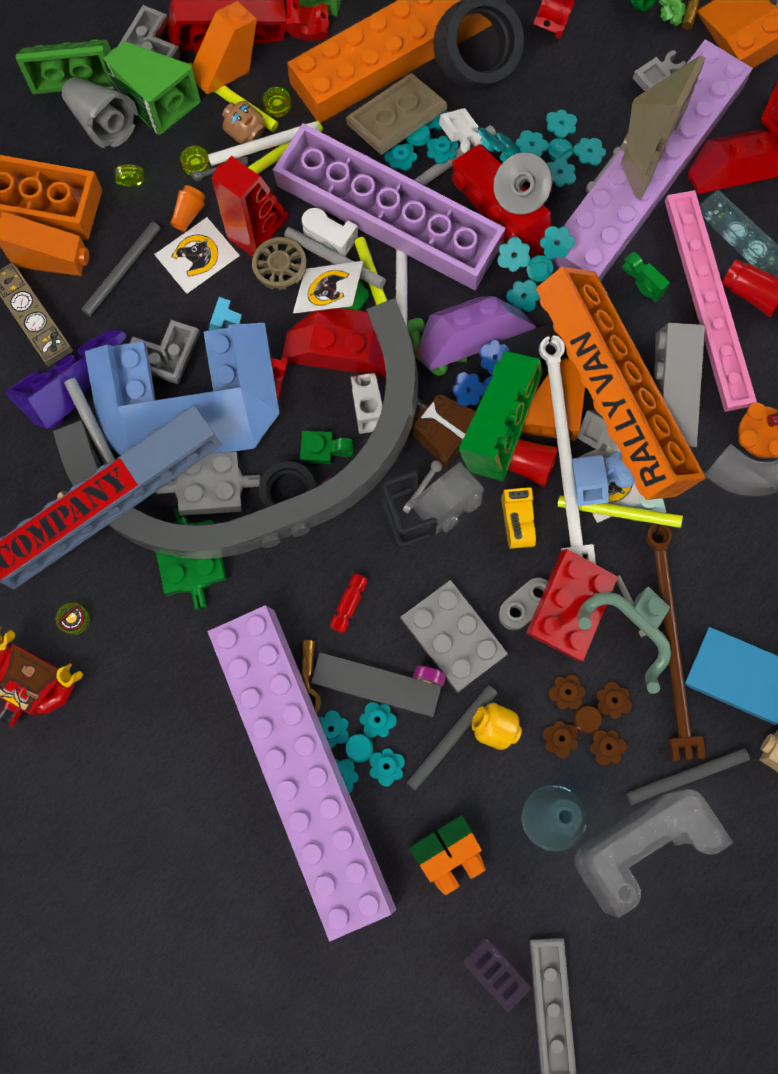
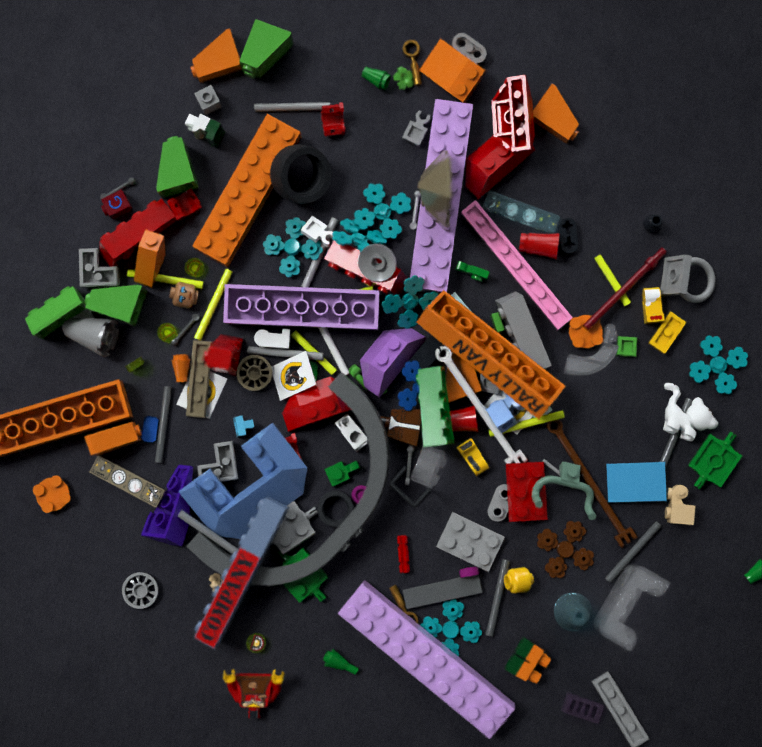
camera: 25 degrees left, 10 degrees up
white bar [208,121,319,166] -> none
dark tan tile [346,73,447,155] -> none
none -> blue piece [142,416,159,442]
none -> dark tan tile [186,340,213,418]
none -> green cone [323,649,358,675]
none -> bright green tile [490,312,504,333]

